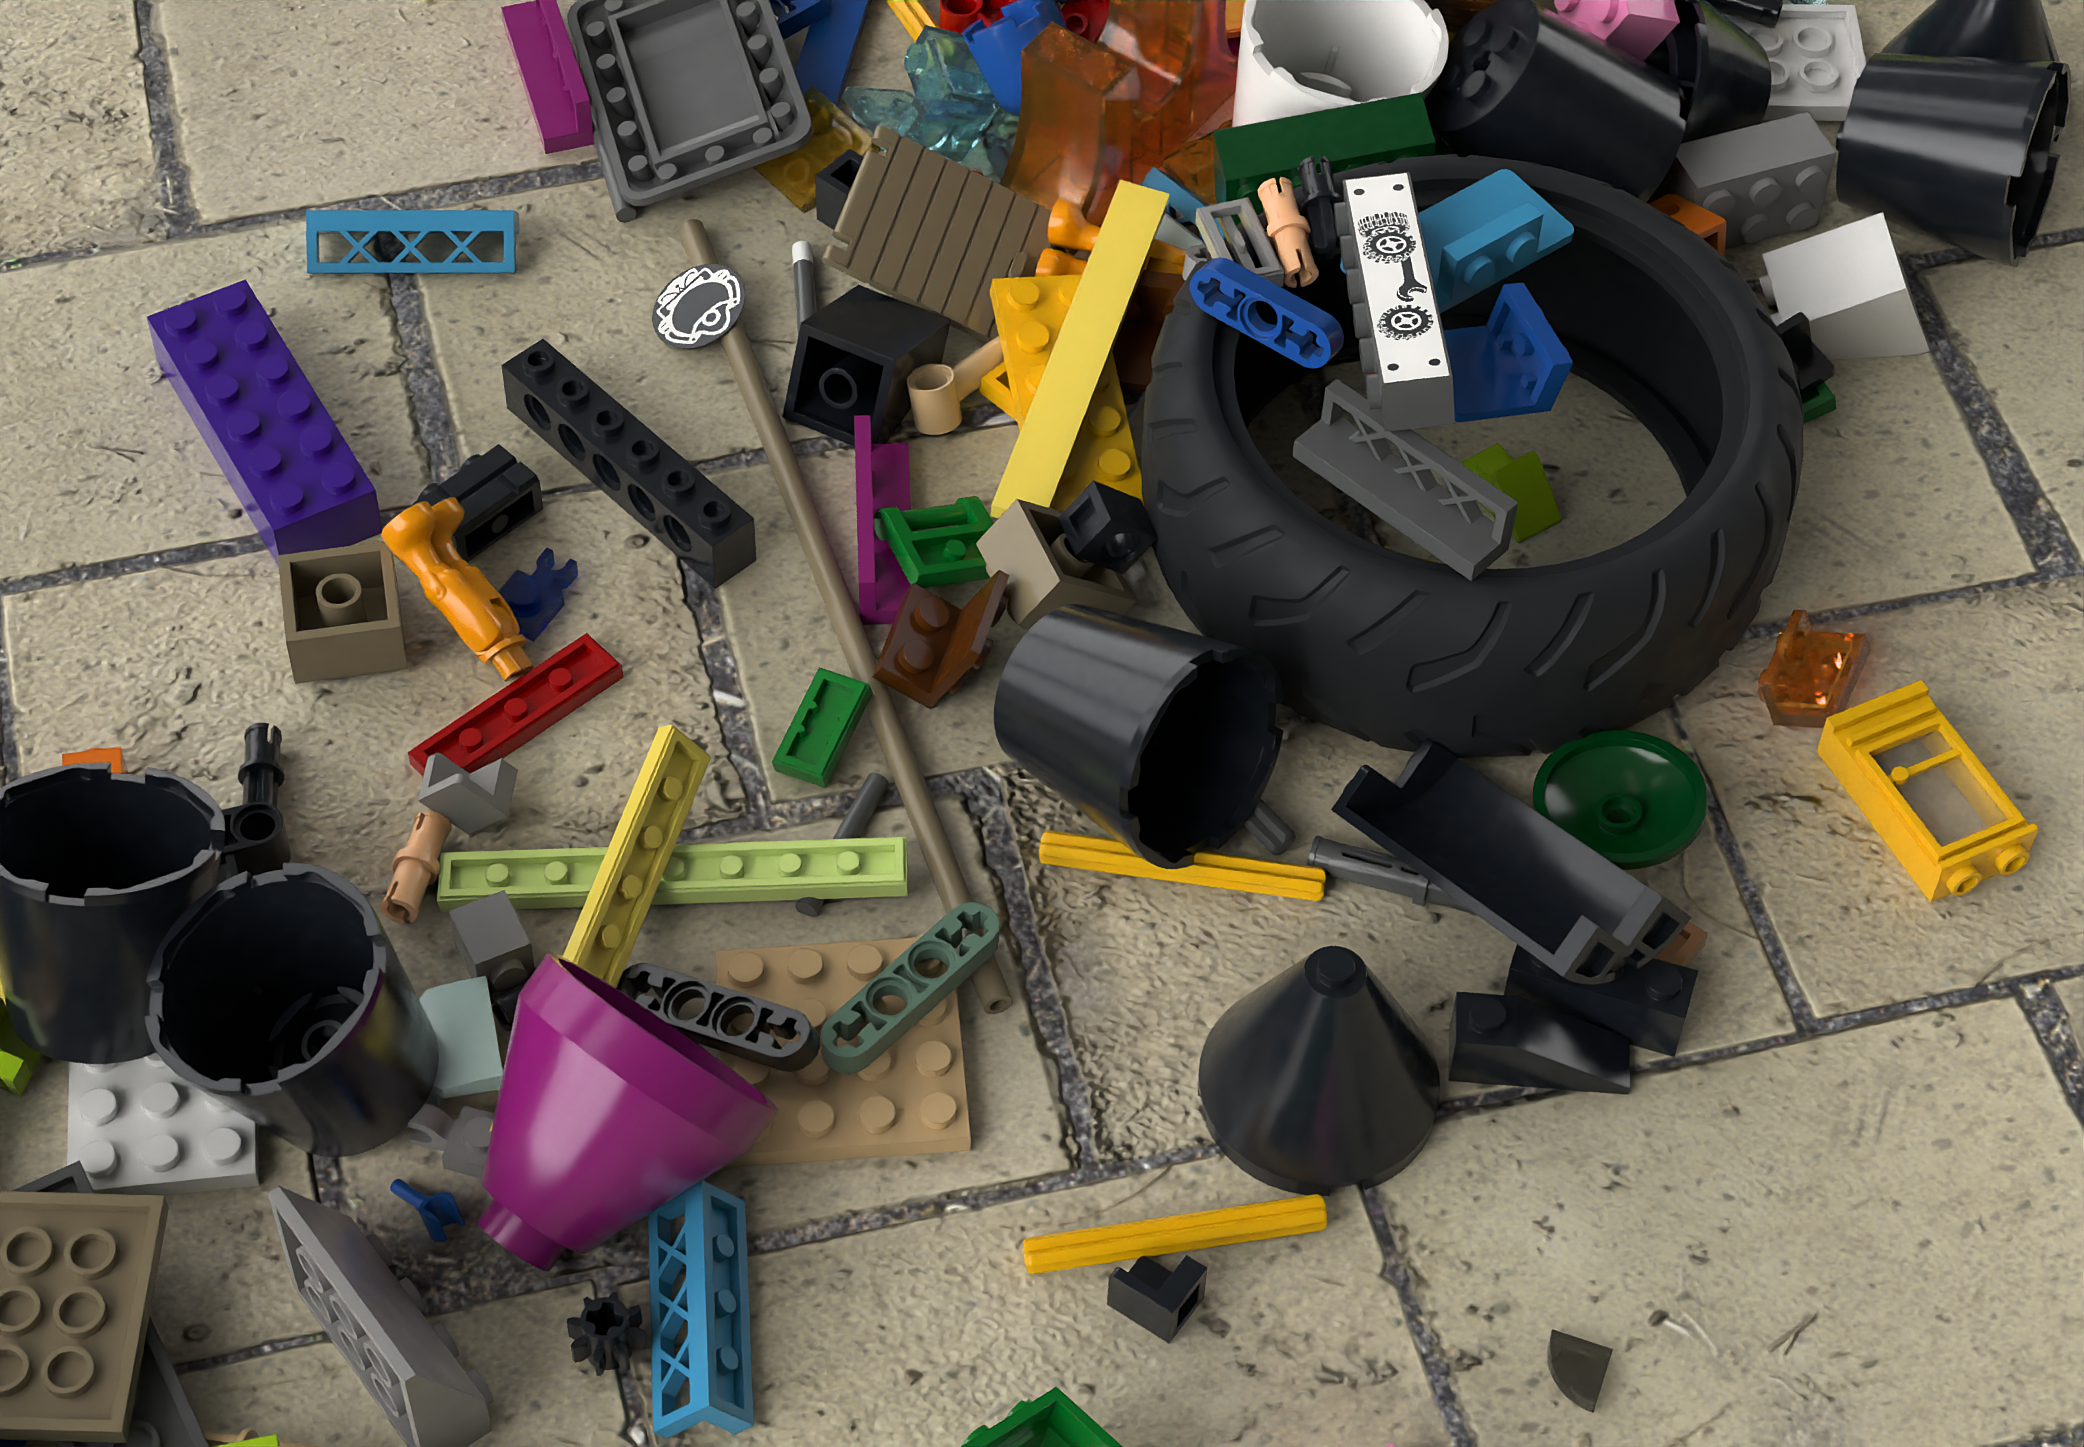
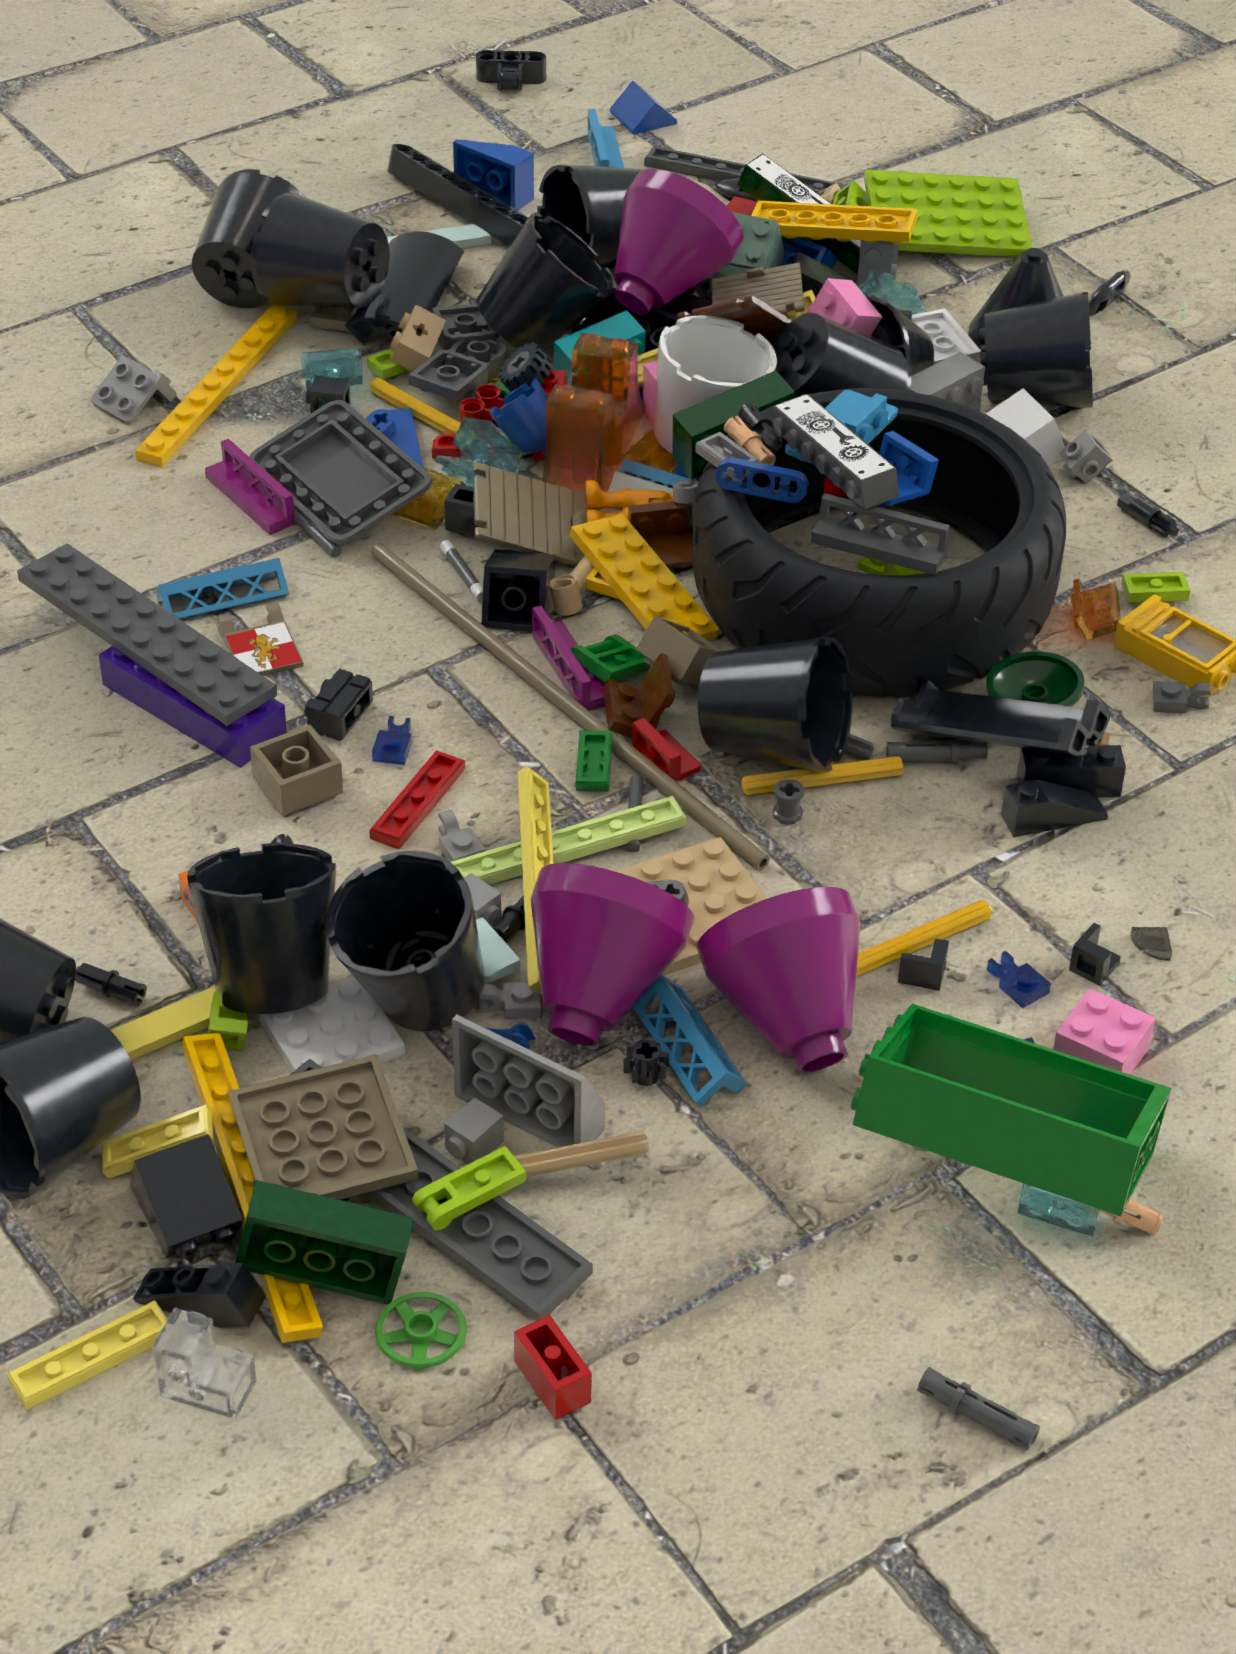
camera: 20 degrees left, 10 degrees down
light orange piece [381,497,534,681] -> none
light grey panel [418,753,518,835] -> none
black brick [501,339,756,589] -> none
black sticker [652,264,745,349] -> none
sand green beam [820,902,1000,1074] -> none
light yellow tile [990,180,1170,518] -> none
black brick [1058,480,1158,574] -> none
black cone [1197,946,1440,1196] -> none
none -> dark grey plate [17,543,277,726]
none -> flag [217,603,304,676]
none -> red tile [432,434,462,460]
none -> light grey plate [438,809,485,862]
none -> light grey brick [444,1097,504,1164]
none -> red panel [632,718,701,781]
none -> magenta cone [696,887,861,1073]
none -> dark grey bush [772,779,805,825]
none -> clear blue plate [987,950,1051,1008]
none -> light grey brick [1059,429,1113,484]
none -> black panel [1069,923,1121,986]
none -> black piece [1117,492,1179,538]
none -> lime plate [1121,572,1190,603]
none -> dark grey plate [1152,681,1211,713]

